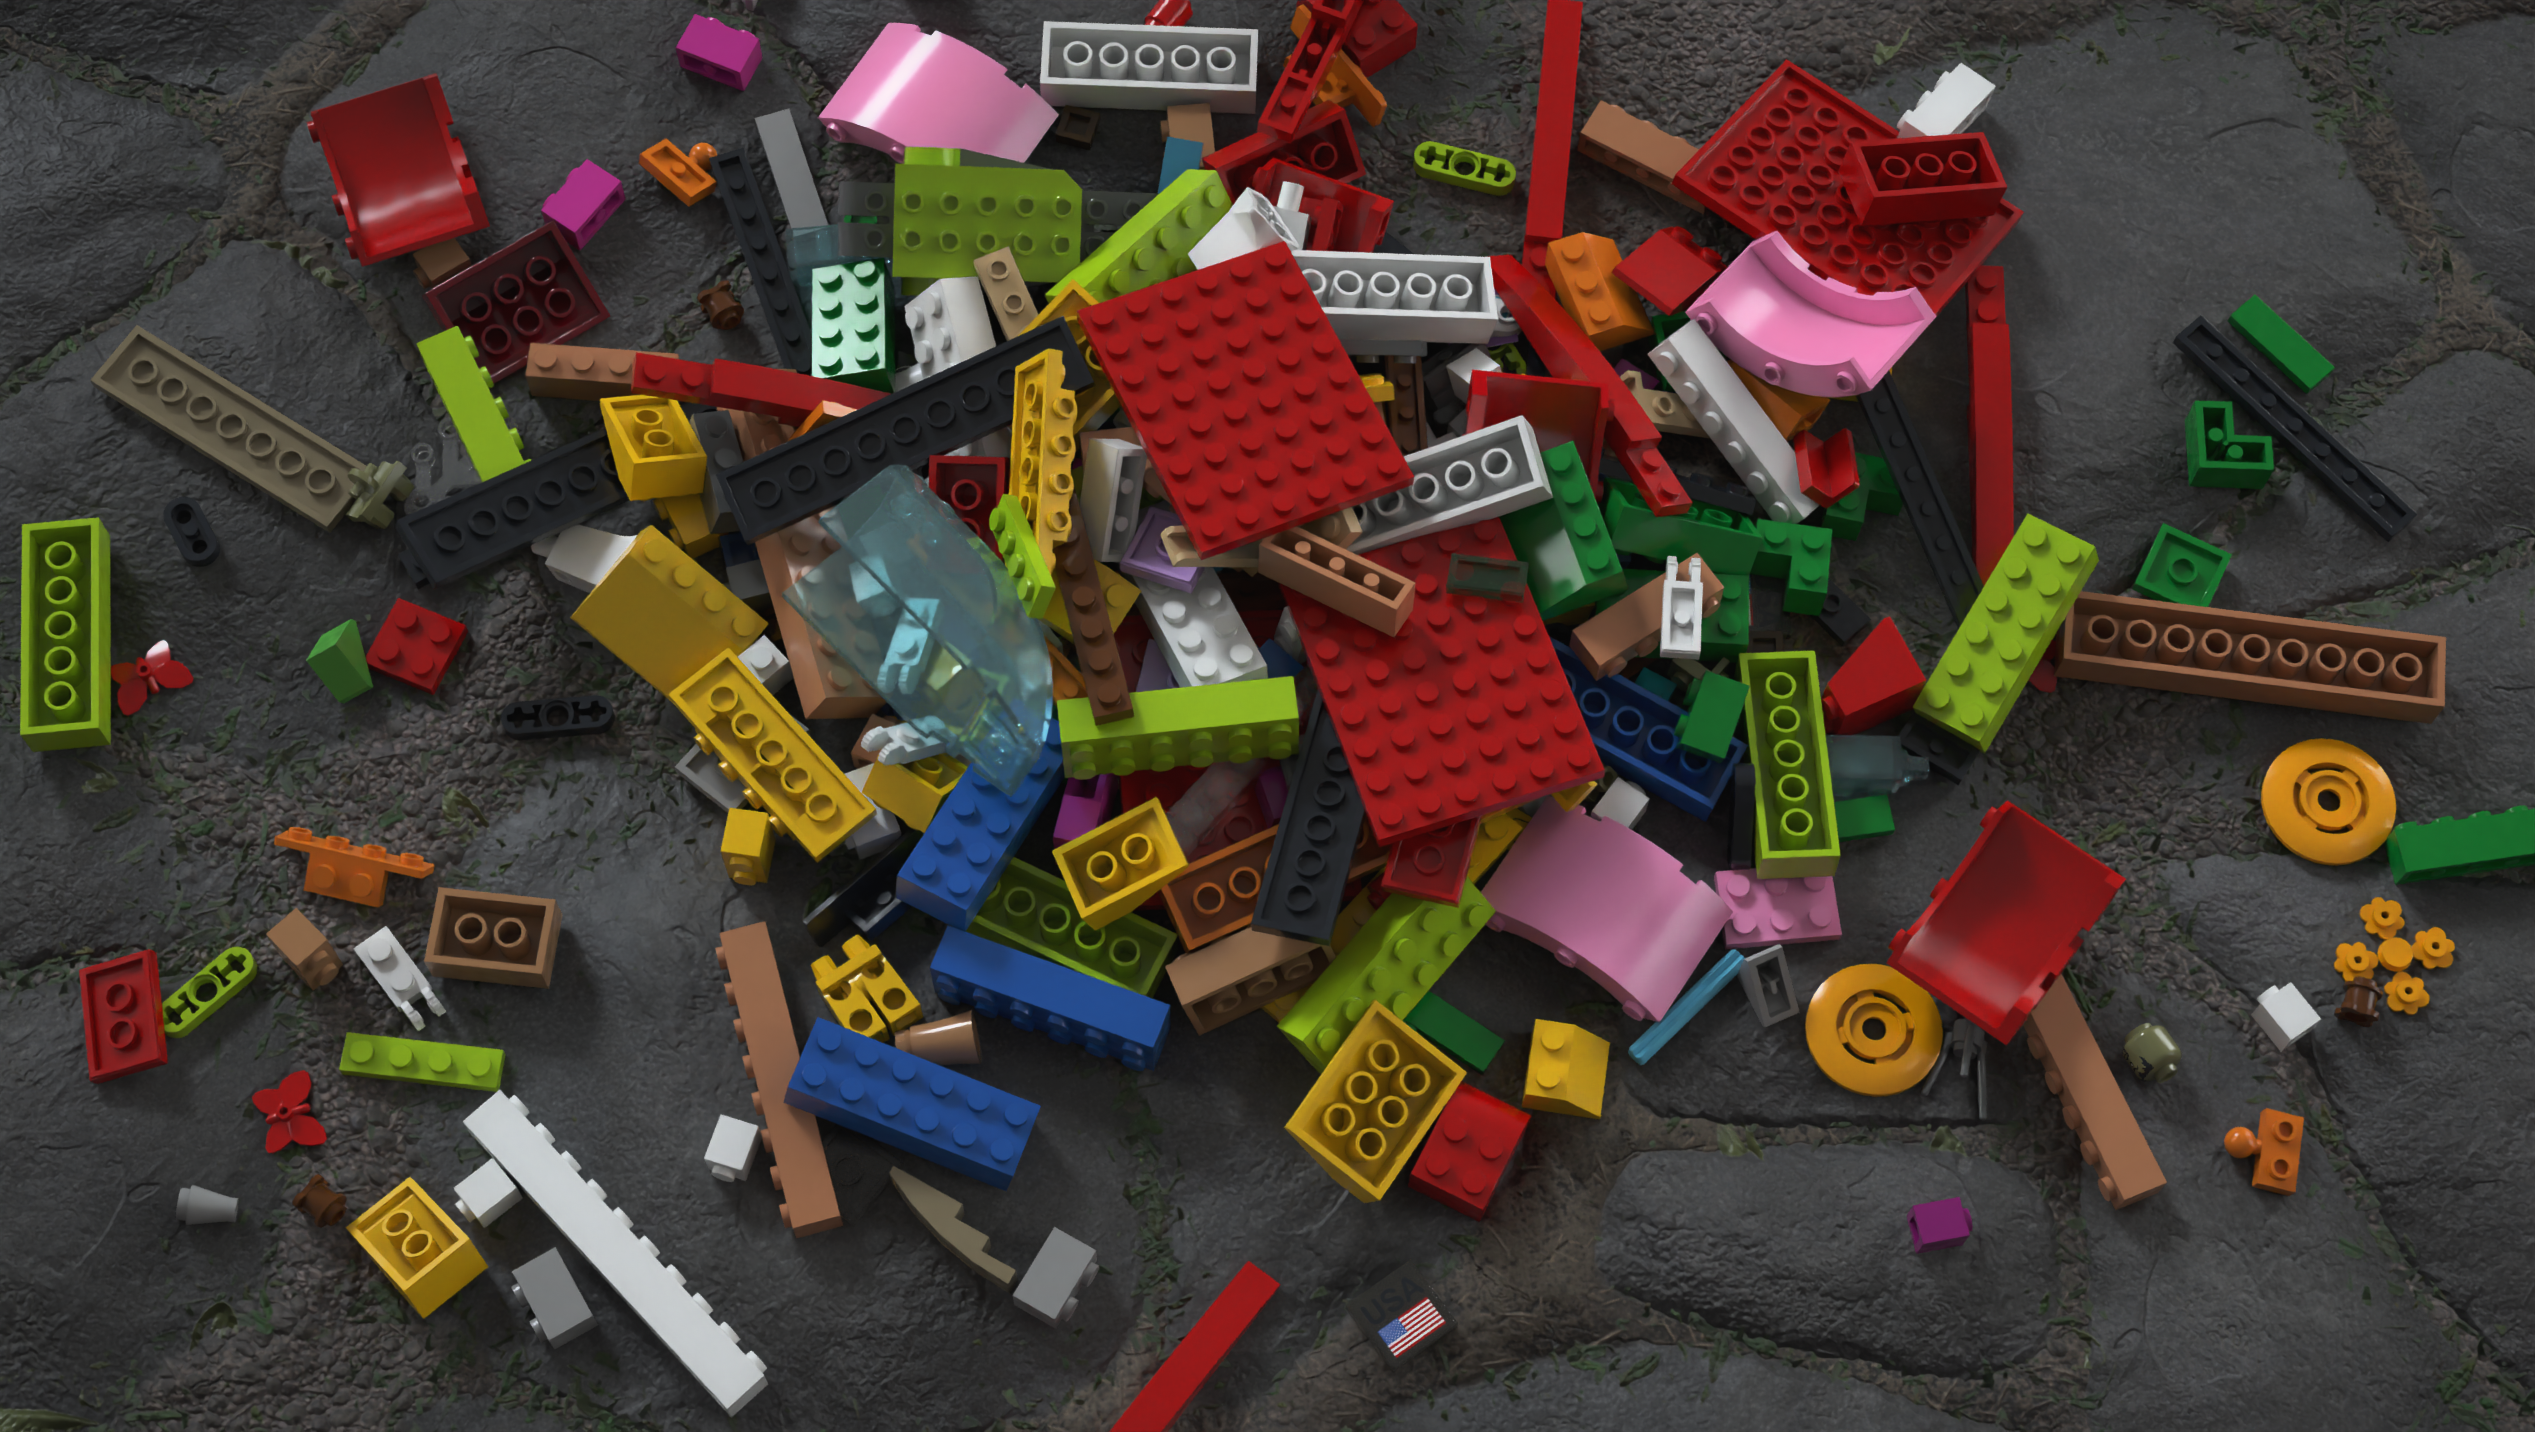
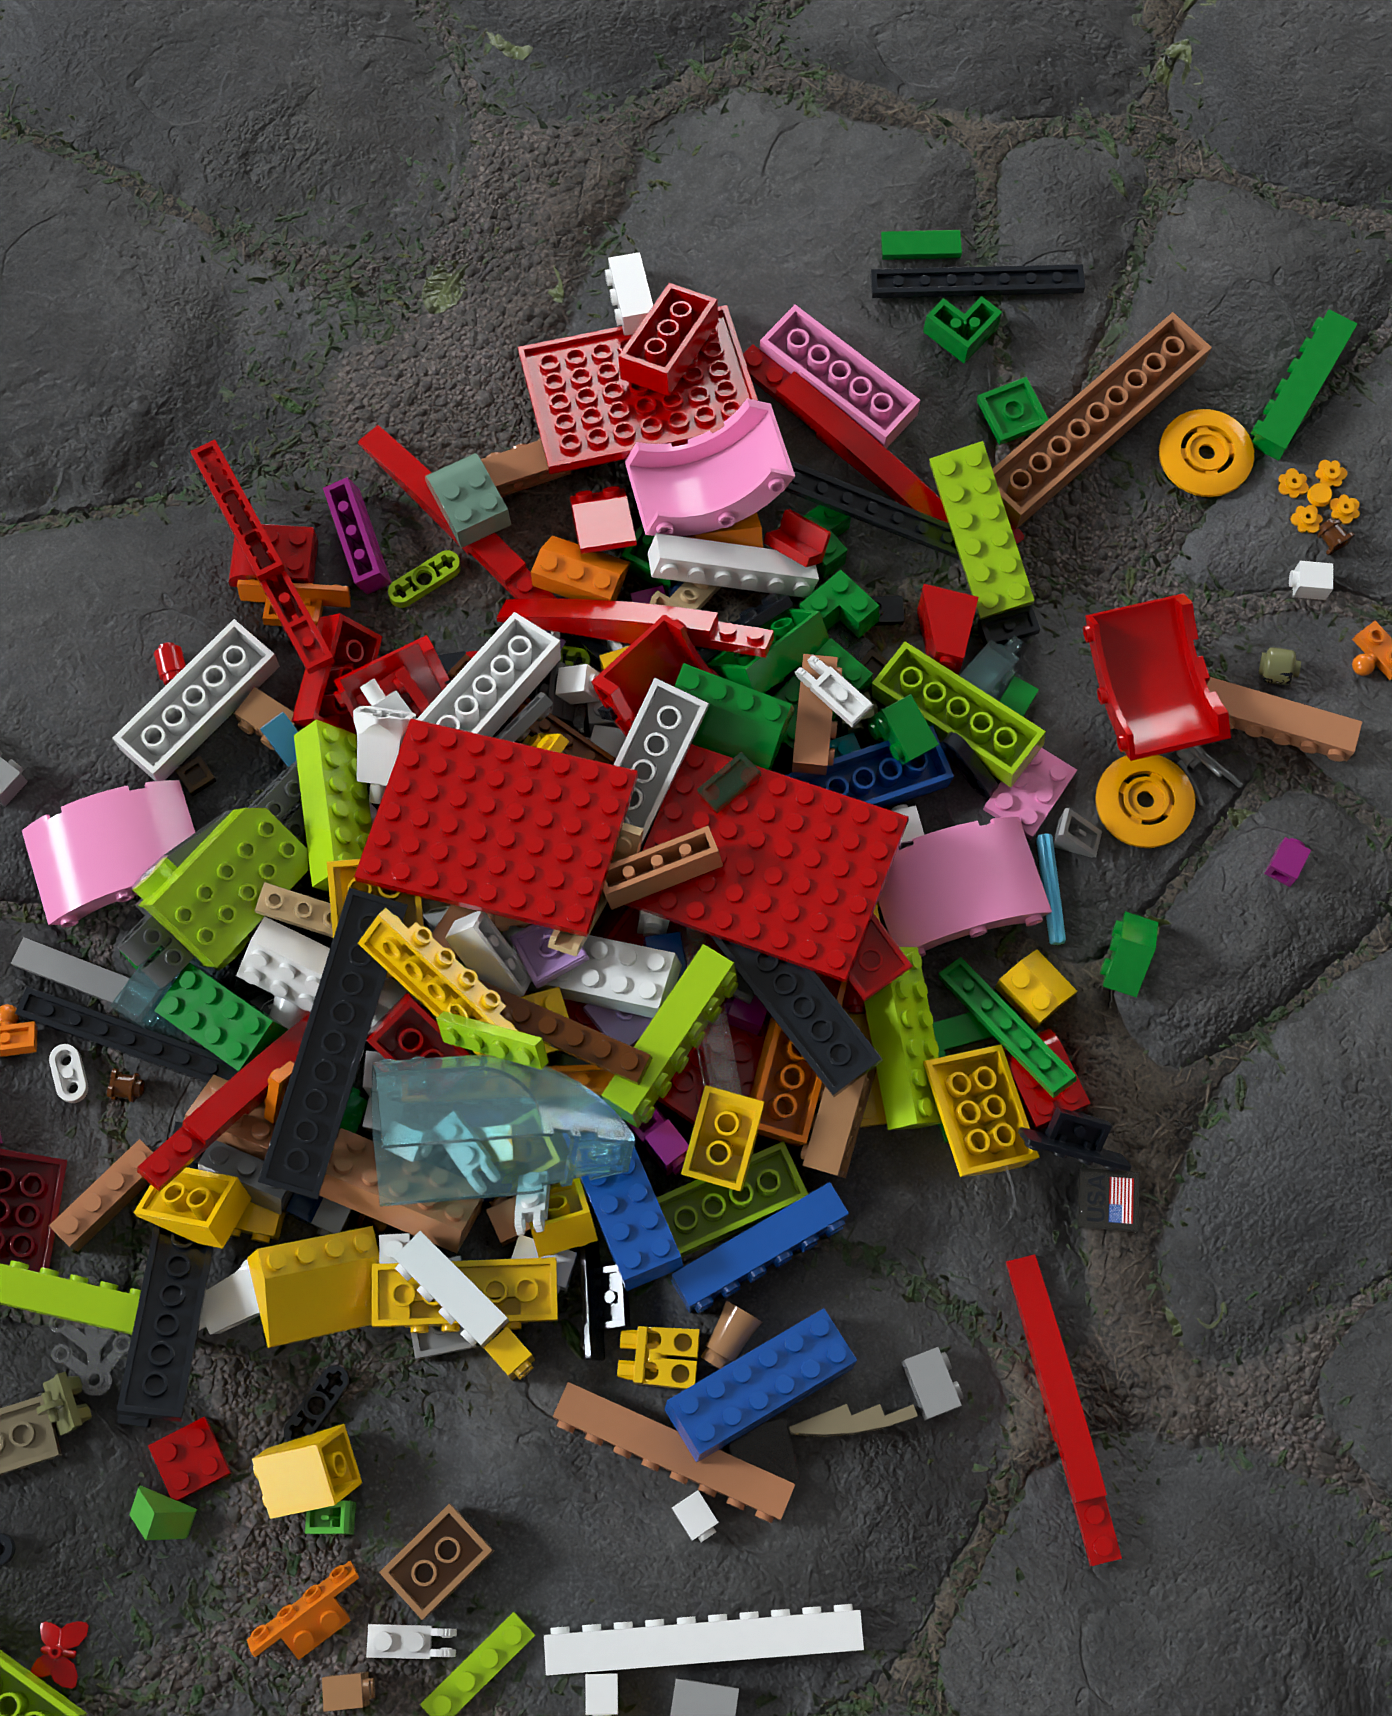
camera: 50 degrees left, 5 degrees up
none -> white plate [49,1044,88,1103]
none -> yellow slope [252,1424,362,1519]
none -> bright green slope [305,1501,356,1535]
none -> magenta brick [323,477,392,595]
none -> white brick [393,1231,509,1348]
none -> sand green brick [425,453,511,548]
none -> bright pink brick [759,305,920,449]
none -> green plate [938,957,1077,1098]
none -> black bracket [1018,1107,1132,1172]
none -> green brick [1100,911,1159,997]

